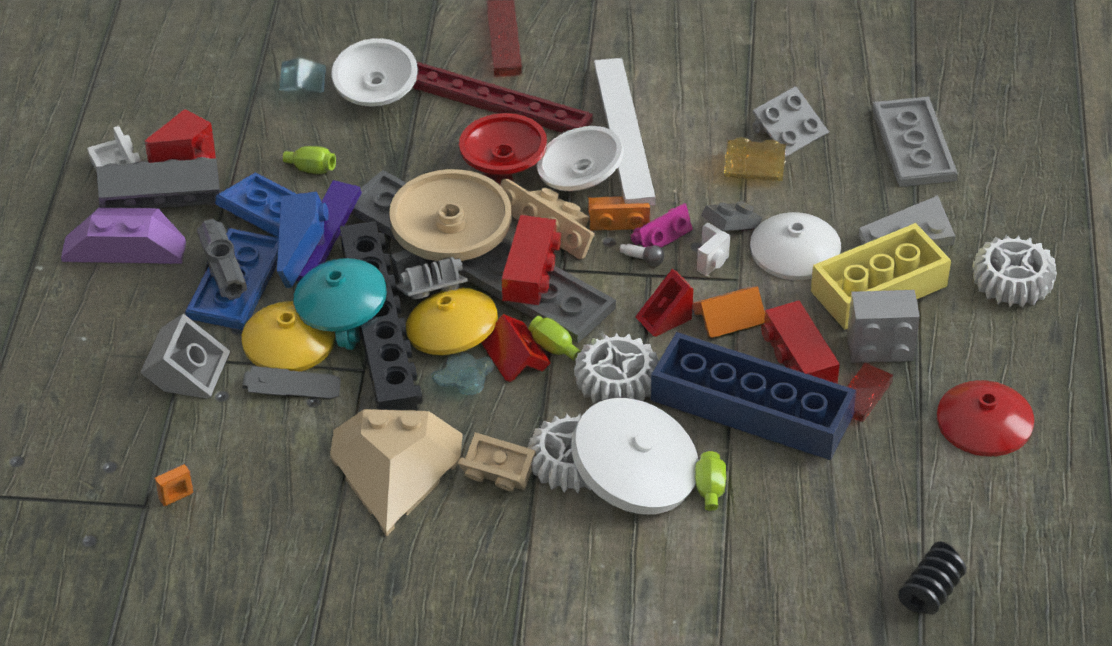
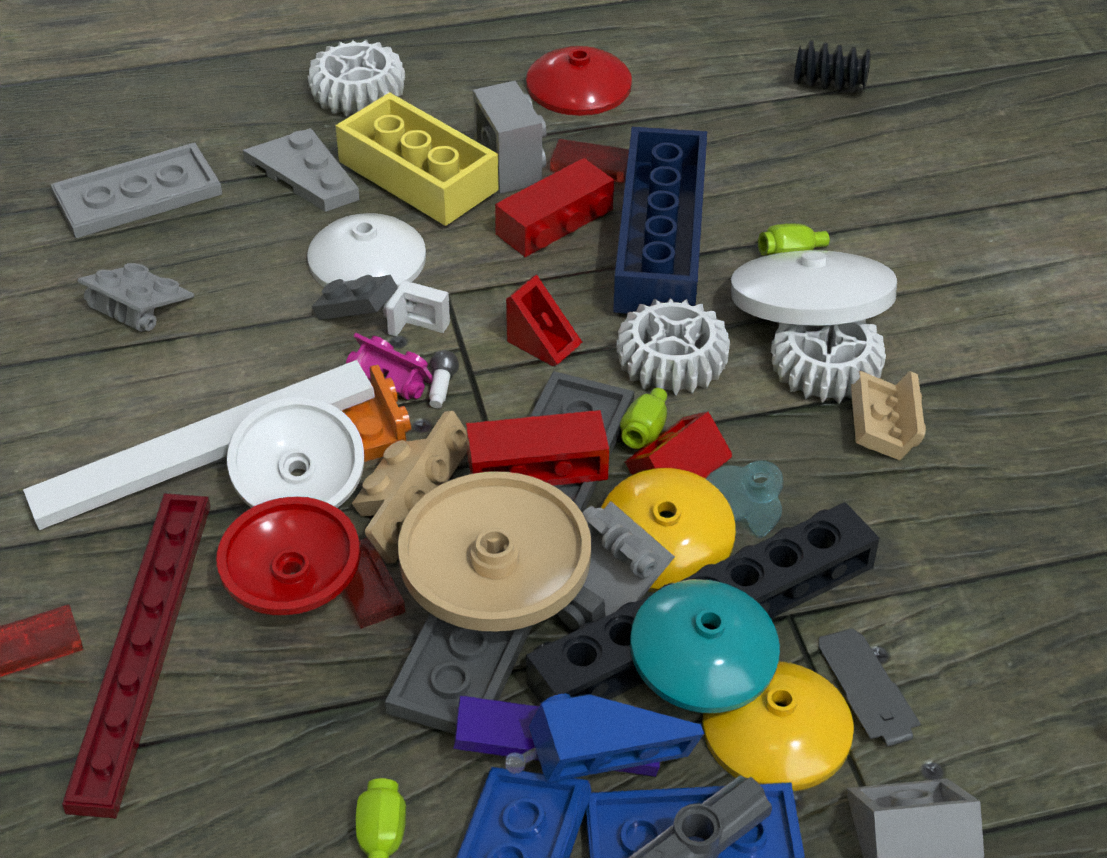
camera: 110 degrees left, 0 degrees up
tan wedge [330,409,463,536] -> none
white dish [332,39,417,106] -> none
orange panel [693,286,765,338] -> none
clear yellow bracket [724,138,786,181] -> none

